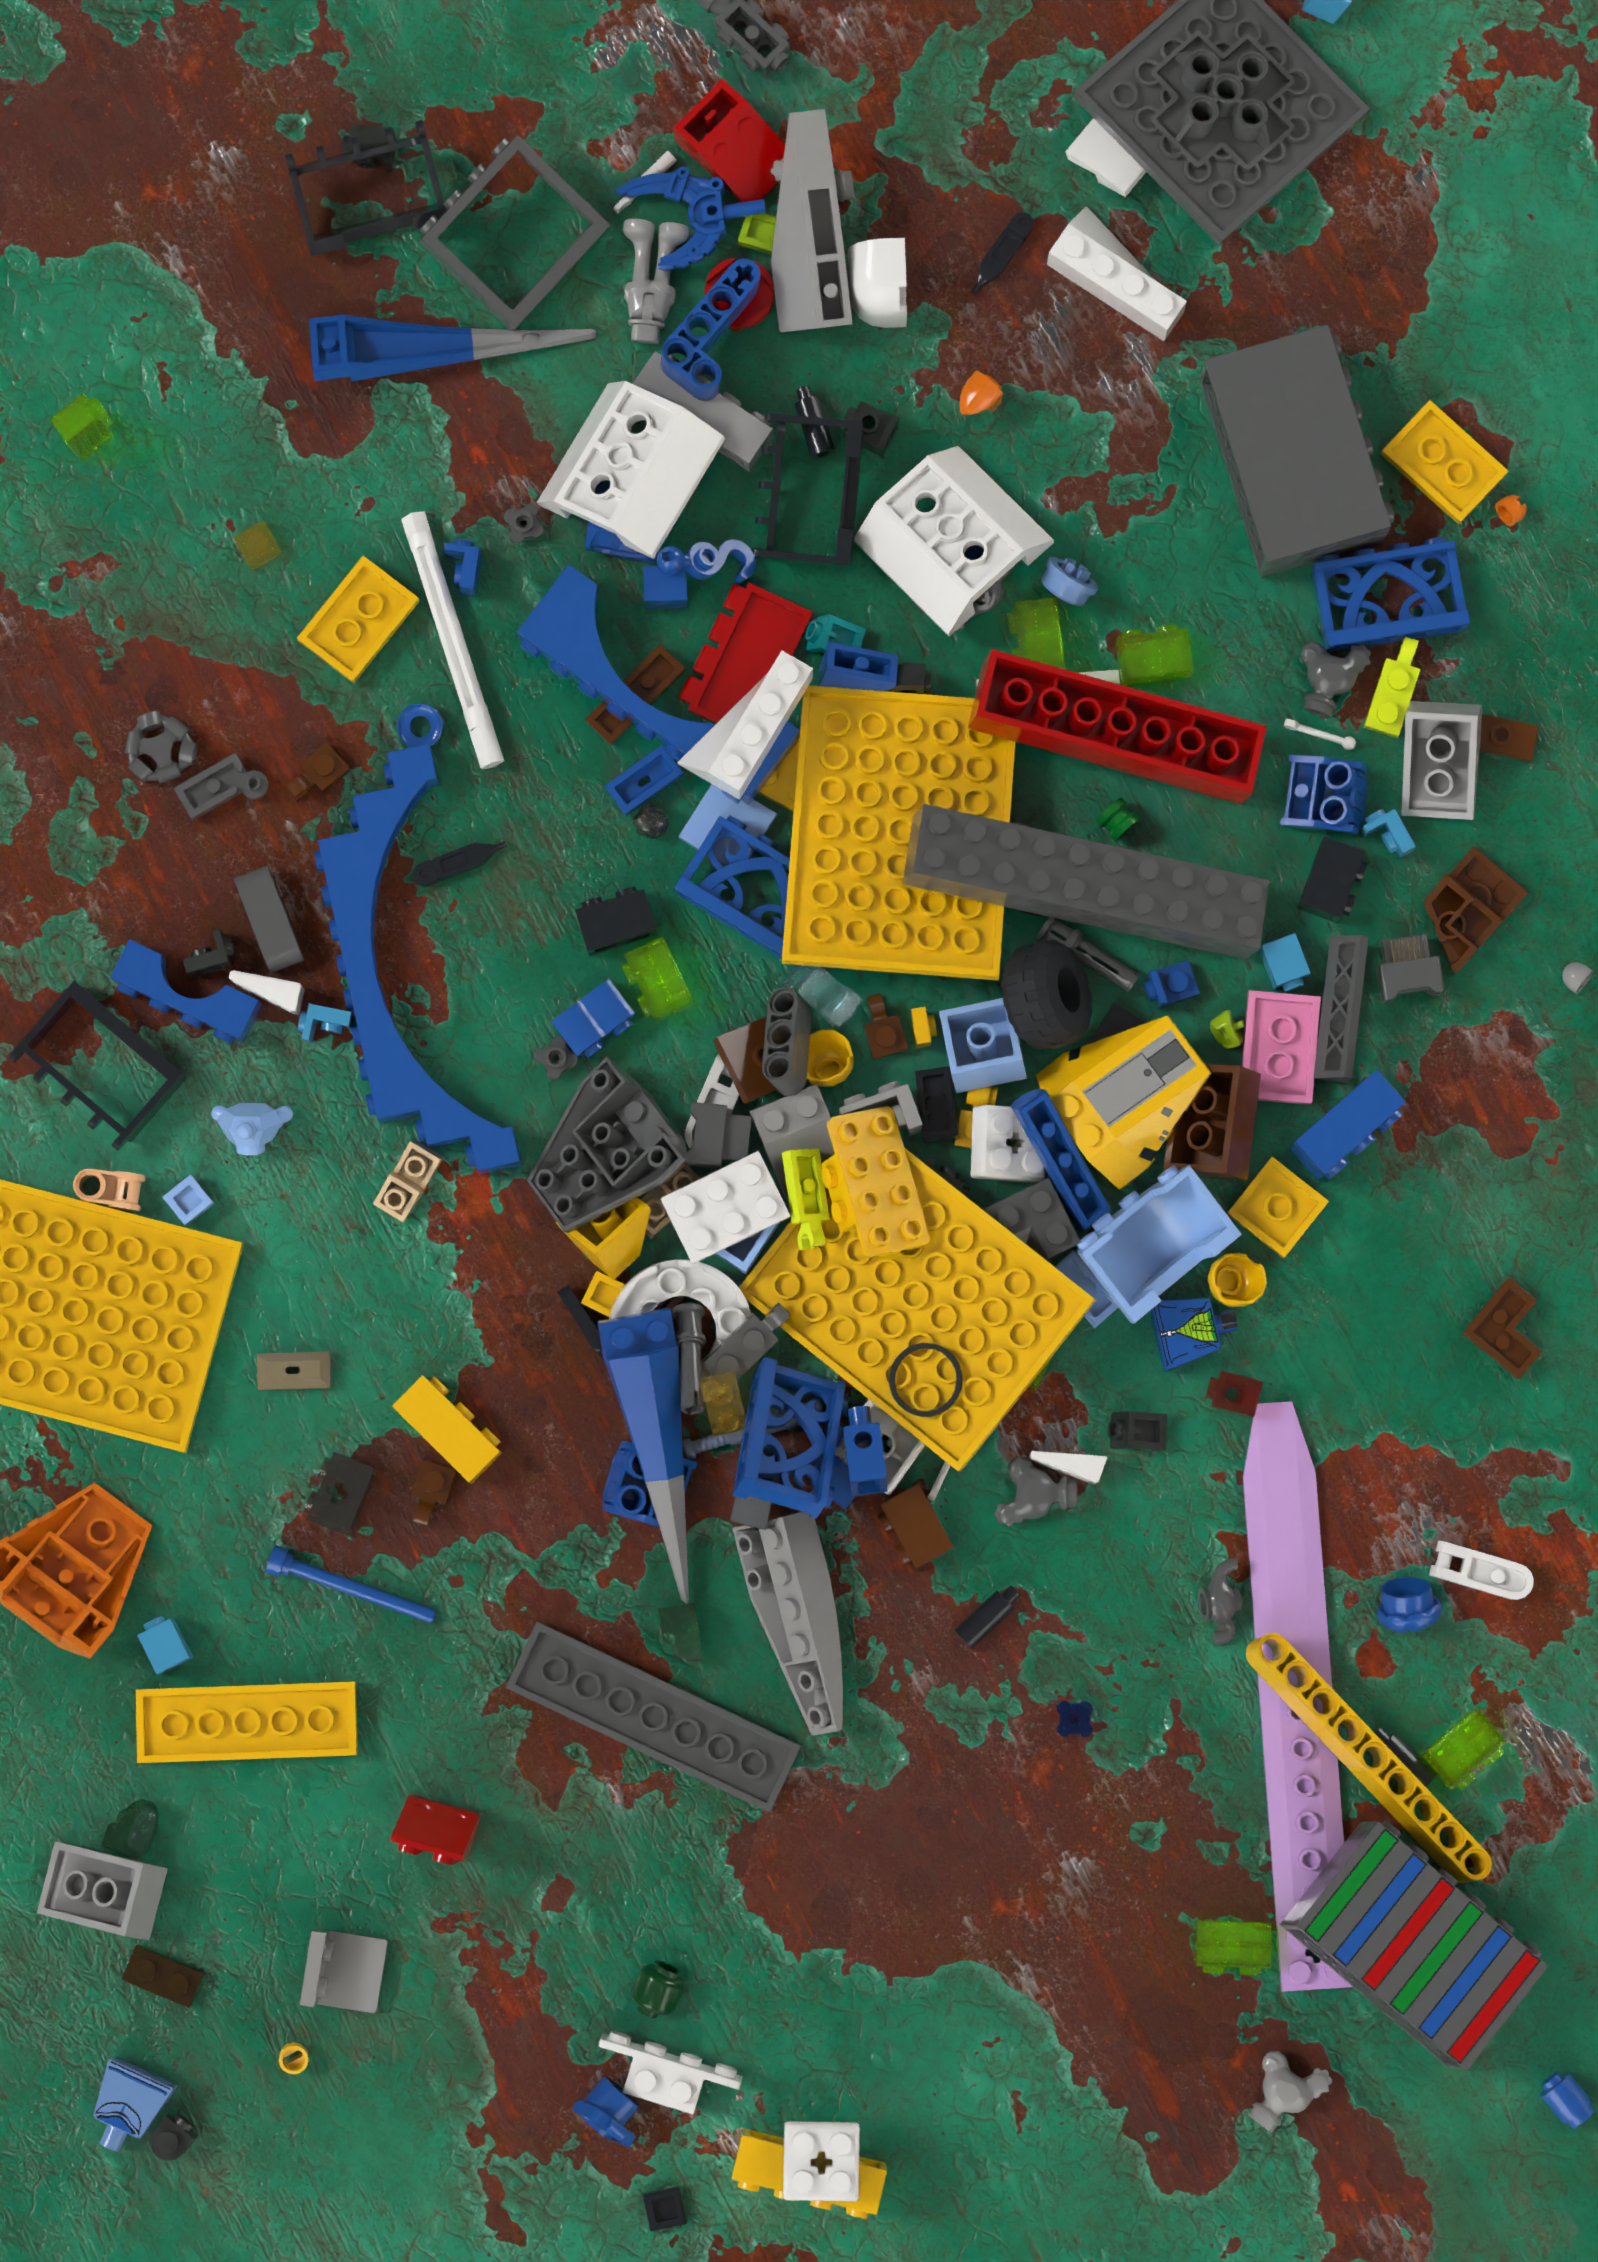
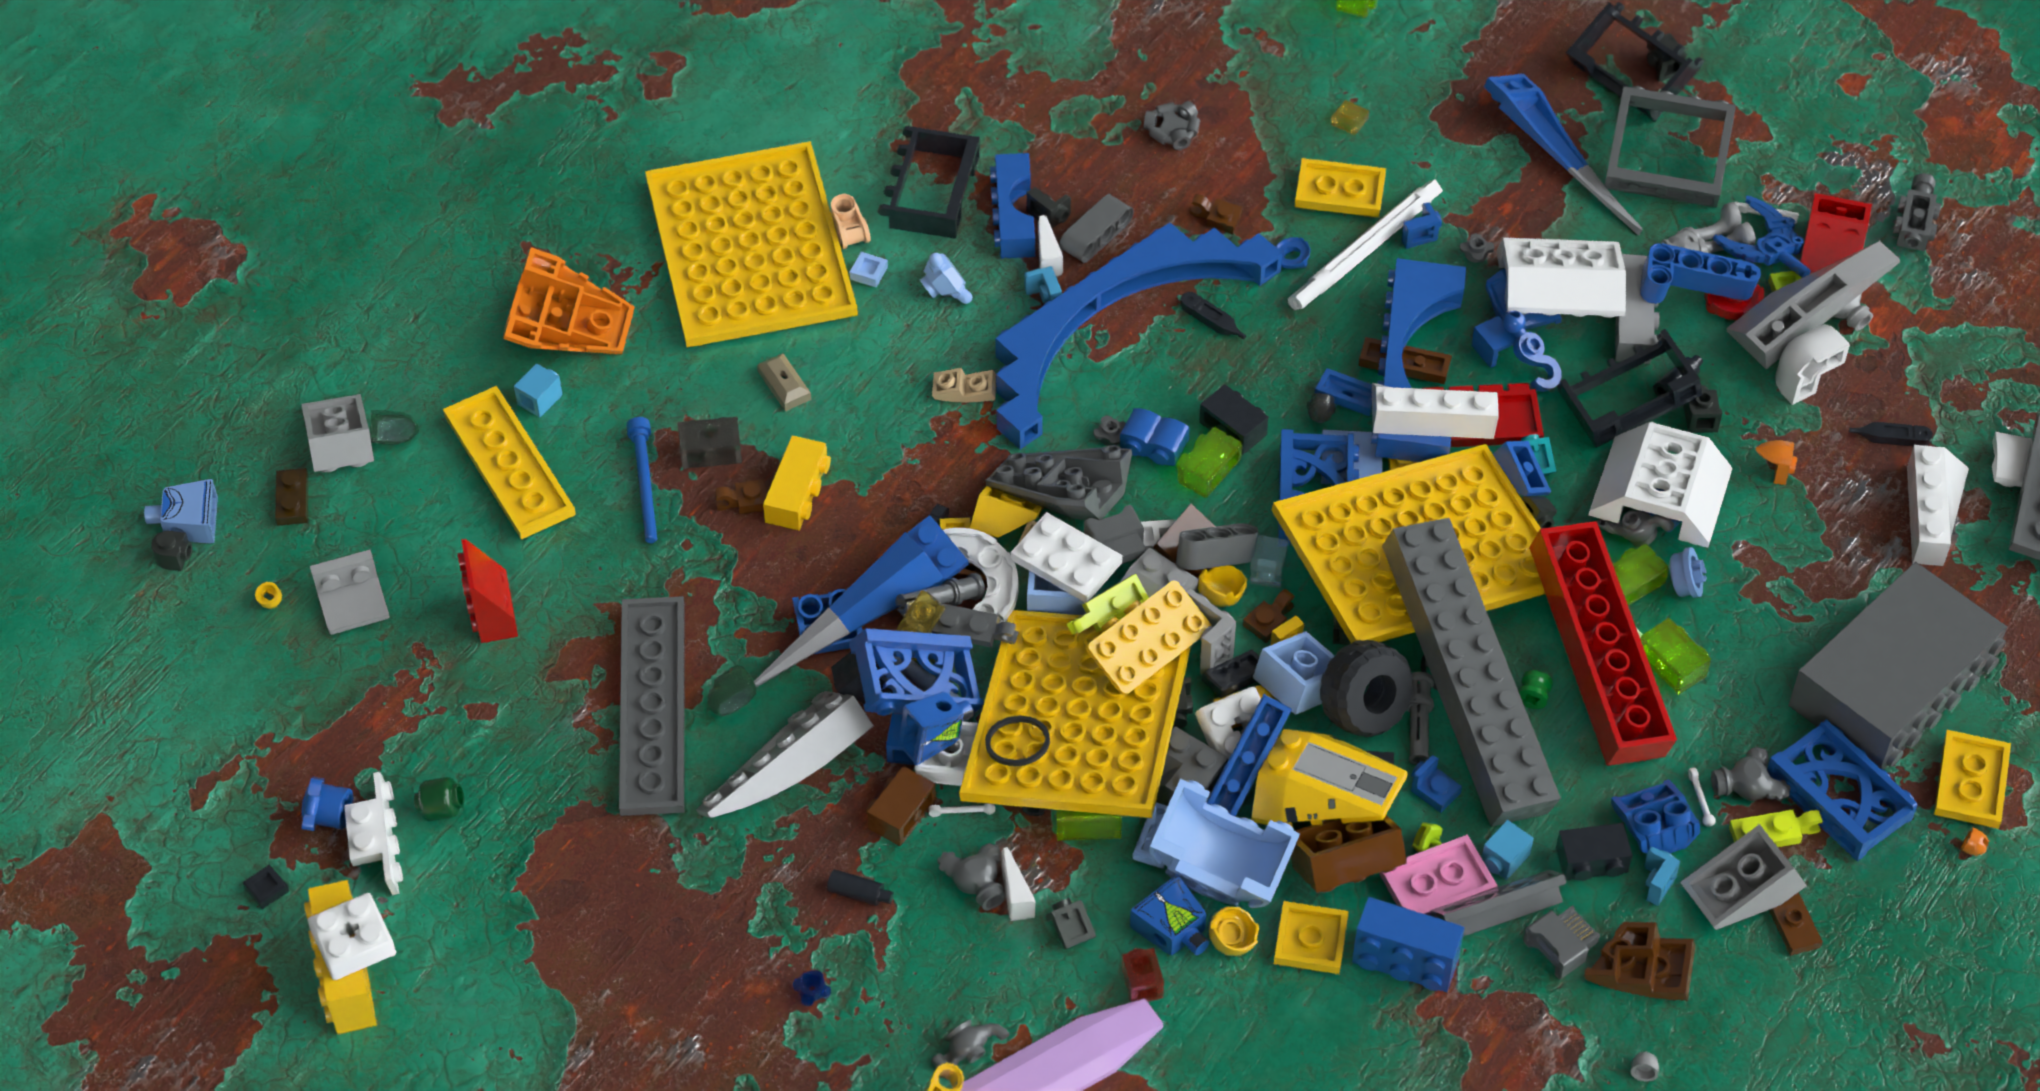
camera: 60 degrees right, 30 degrees down
dark grey hinge [173,753,269,821] -> none

